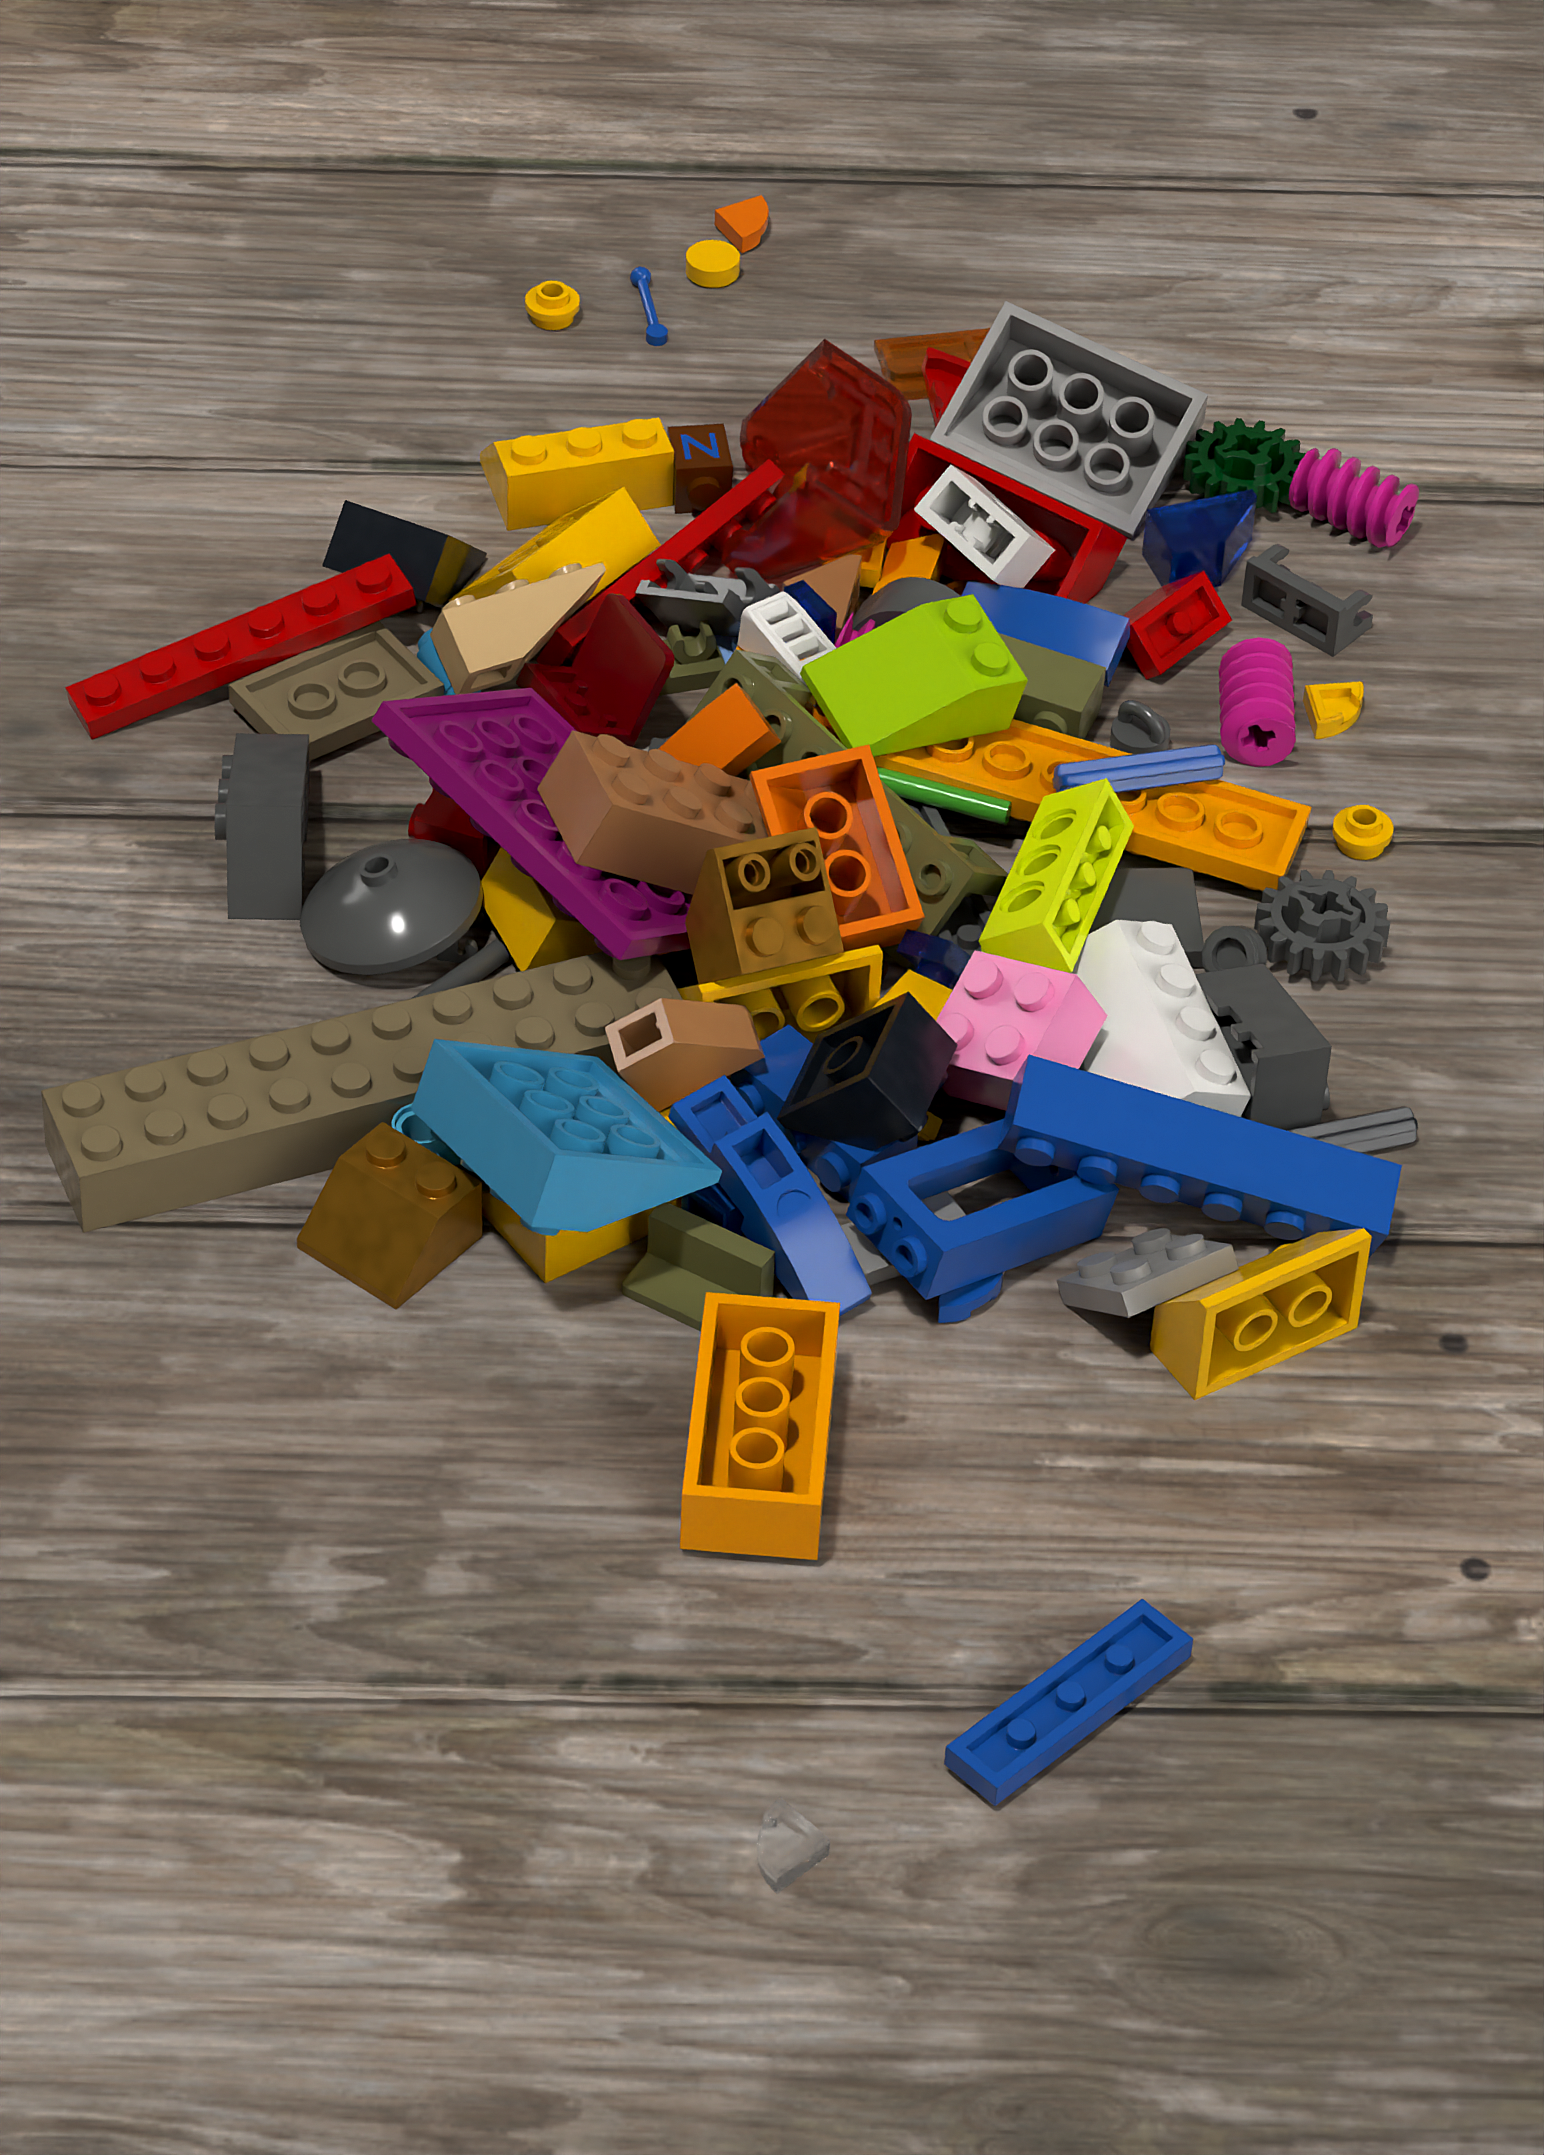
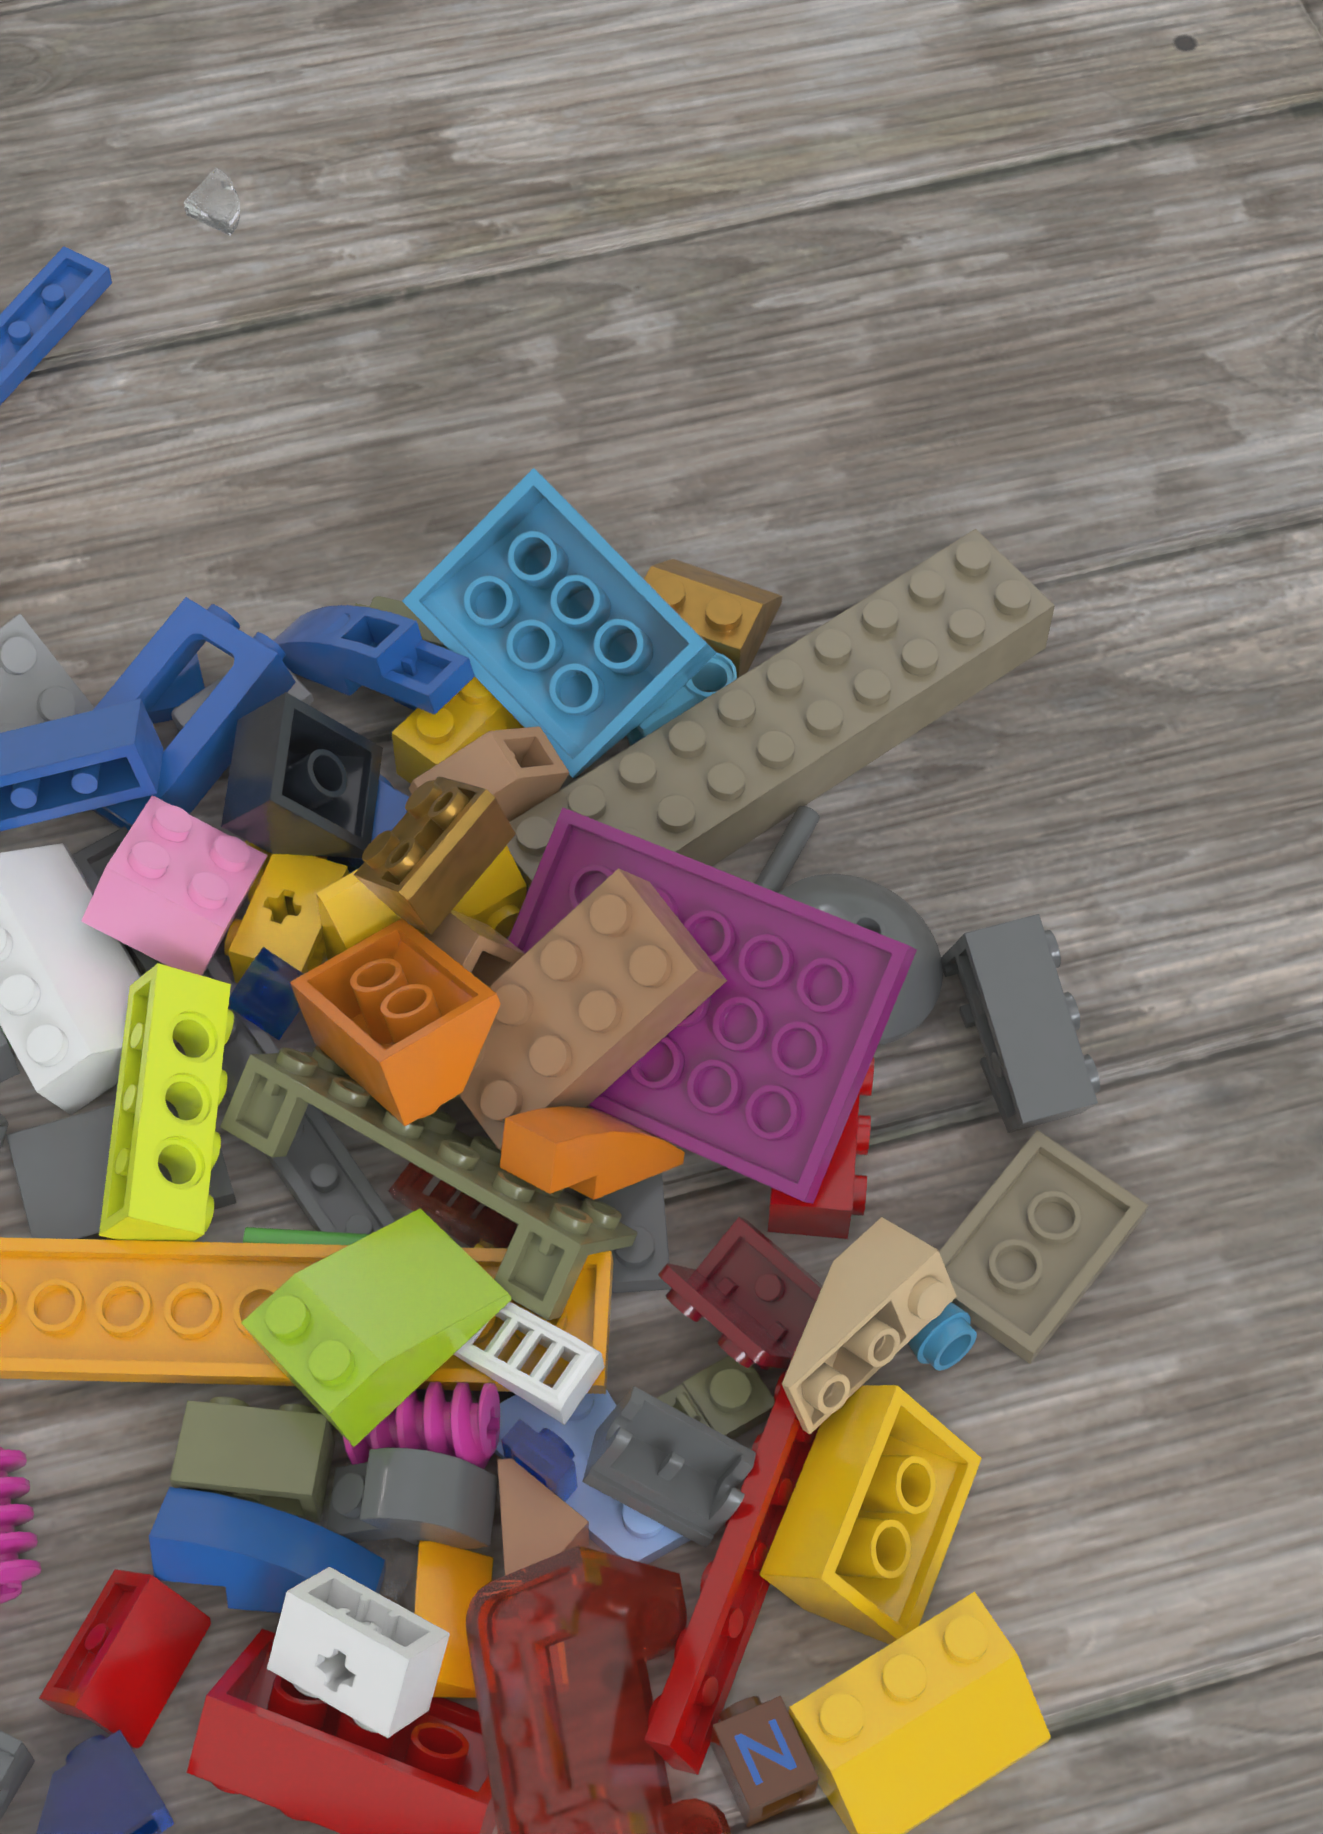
camera: 165 degrees right, 15 degrees up
red plate [65,553,417,740] -> none
black slope [322,500,487,614] -> none
light orange brick [680,1292,840,1560] -> none
axle [1052,744,1225,793] -> none
dark grey tile [1110,700,1171,754] -> none

